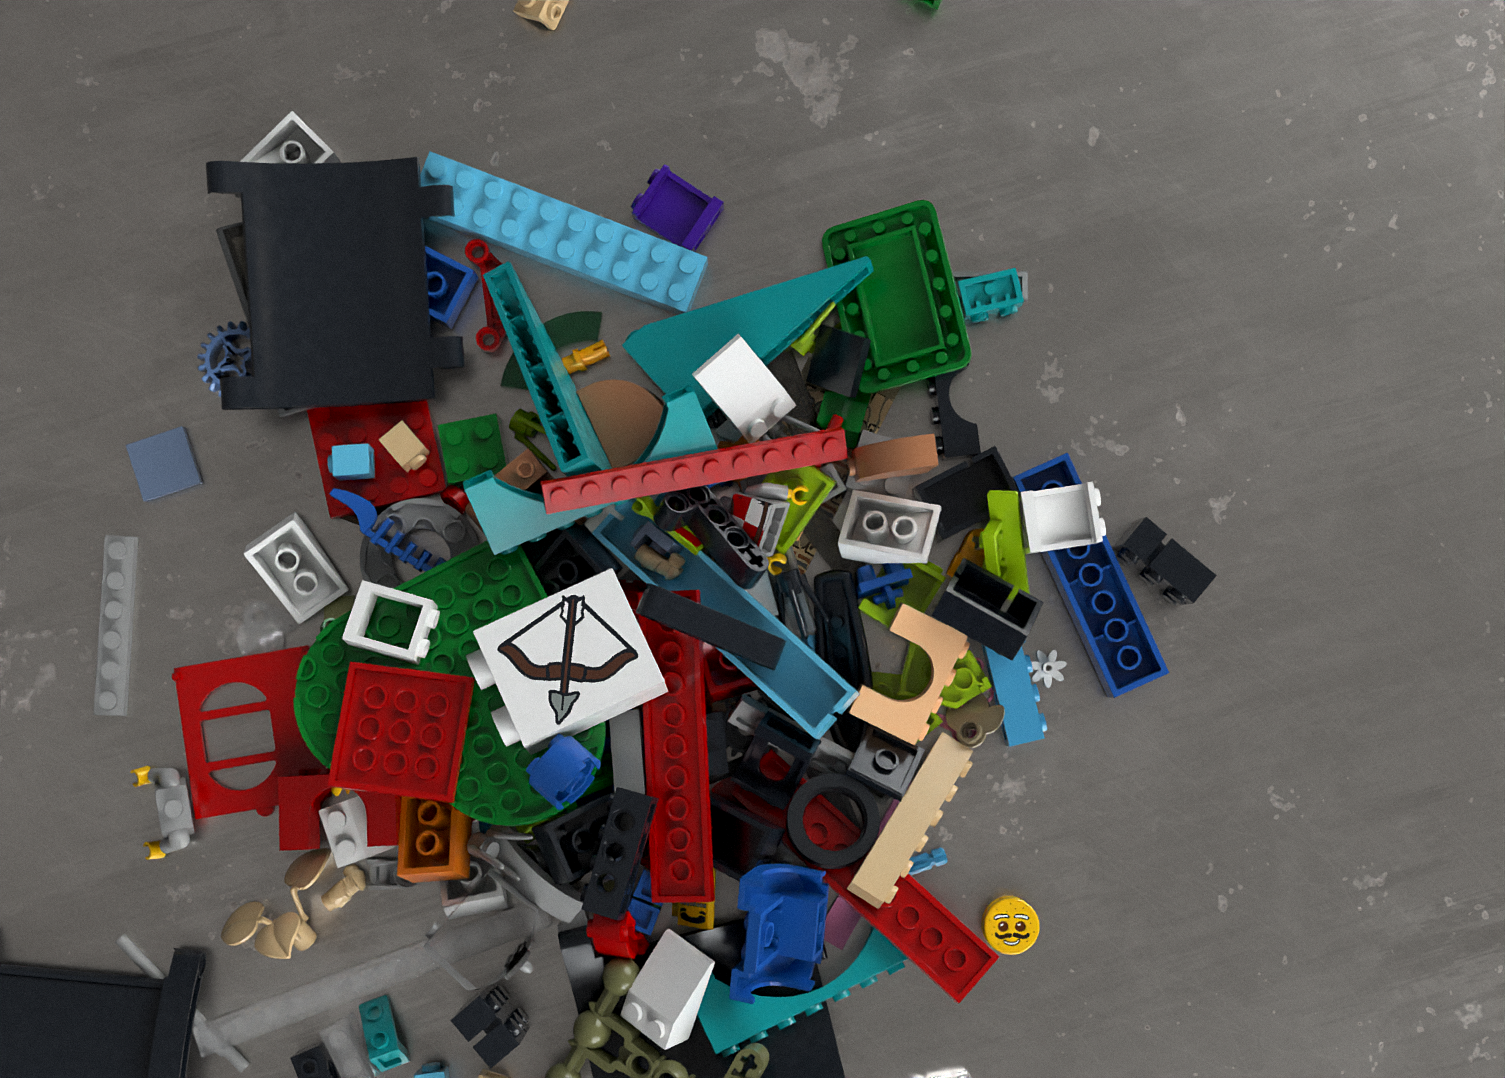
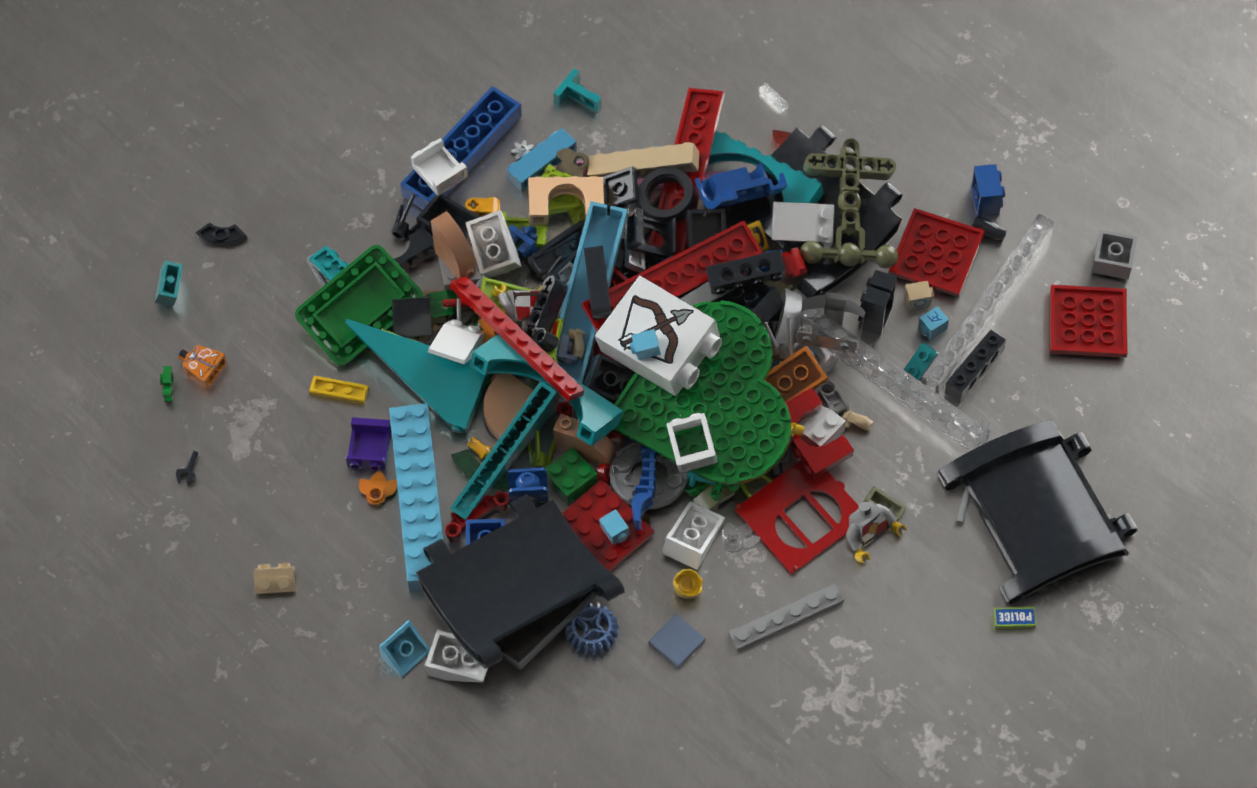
camera: 115 degrees left, 25 degrees down
tan plant [220,848,331,959] -> none
red plate [327,662,475,803] -> none
tan brick [379,421,430,472] -> none
blue brick [526,734,601,810] -> none
black piece [931,557,1044,661] -> none
lime bracket [979,490,1030,600] -> none
yellow head [981,896,1039,955] -> none
black piece [1112,517,1217,606] -> none
none -> teal brick [154,261,183,307]
none -> orange torso [178,345,227,390]
none -> black tile [195,222,248,247]
none -> yellow tile [309,376,370,405]
none -> orange plate [359,470,397,506]
none -> medium azure slope [379,620,430,677]
none -> black plant [391,193,418,240]
none -> blue piece [507,467,549,503]
none -> teal bracket [553,68,602,113]
none -> medium azure brick [630,329,661,360]
none -> yellow hair [673,569,703,599]
none -> clear red tile [772,130,791,146]
none -> olive slope [863,486,907,522]

